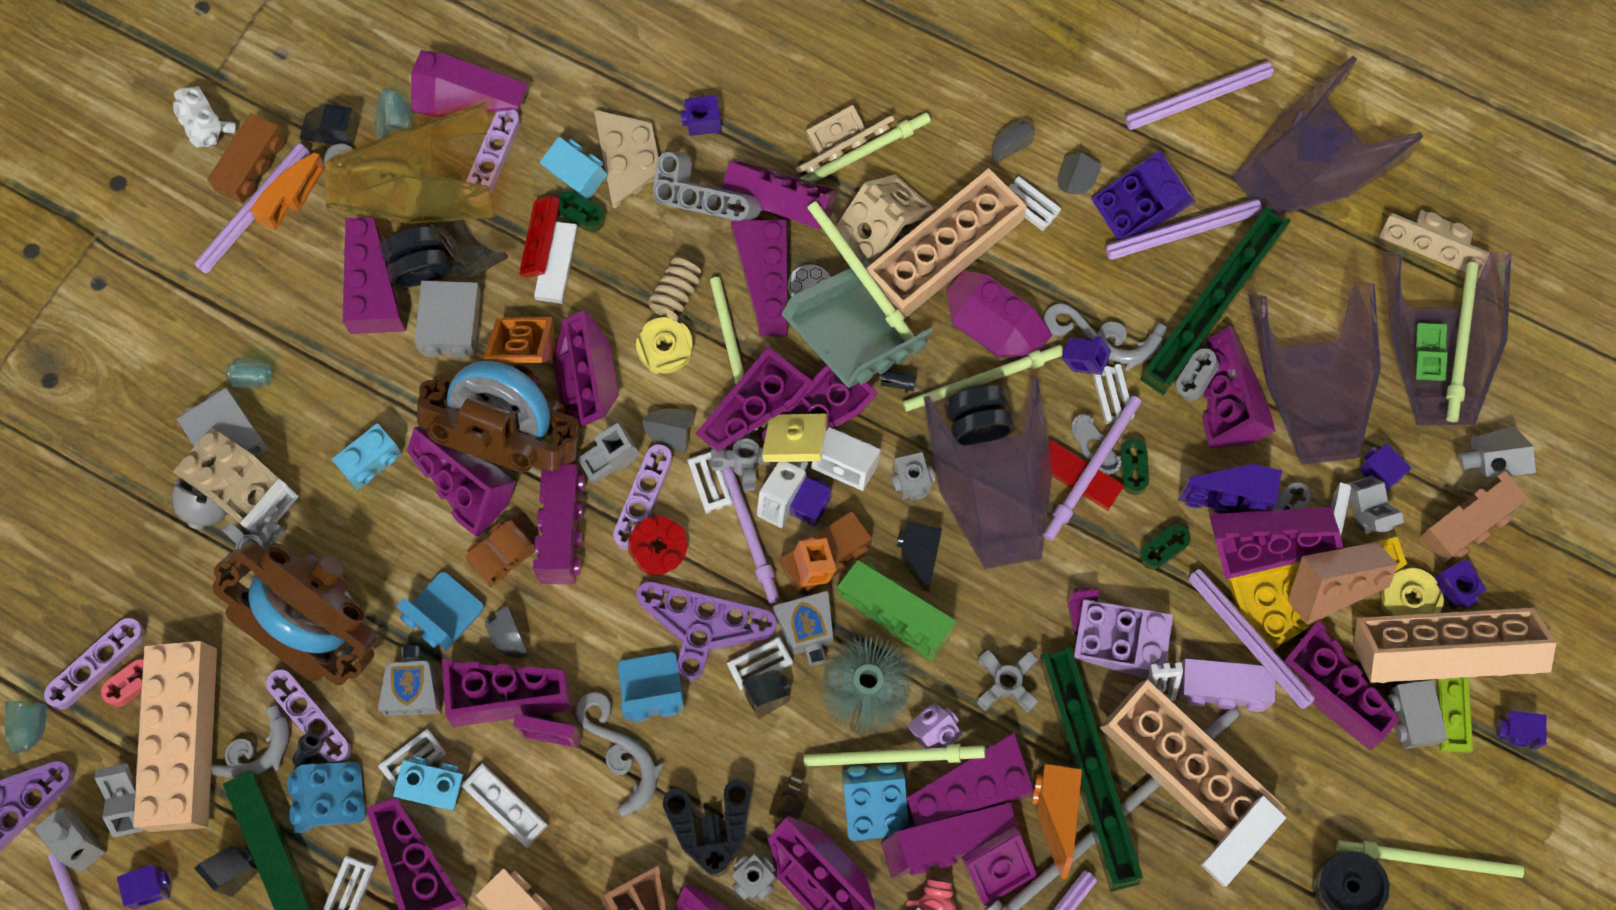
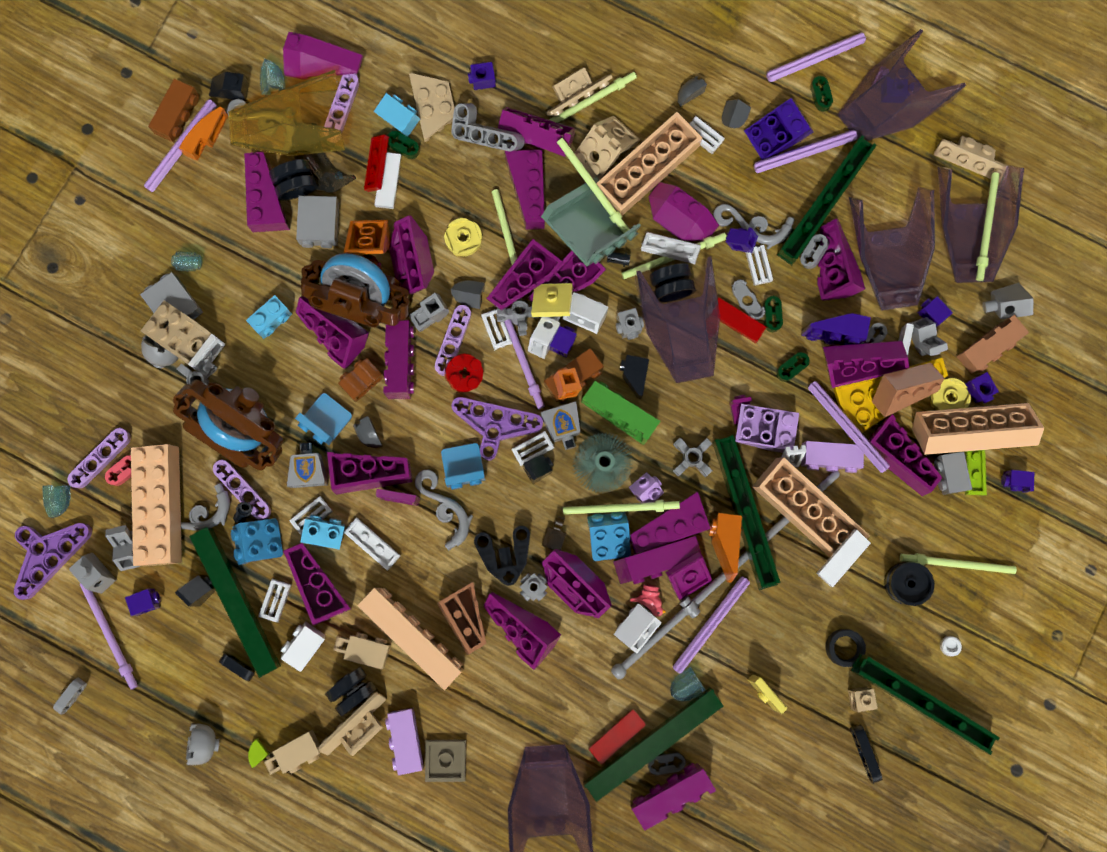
camera: 10 degrees left, 10 degrees up
white brick [173,86,235,148] -> none
tan piece [649,257,701,321] -> none
white sticker [788,265,830,297] -> none
lavender bar [1043,396,1142,541] -> none
bright green slope [1415,323,1447,381] -> none
none -> white tile [641,232,701,264]
none -> dark green beam [810,76,833,112]

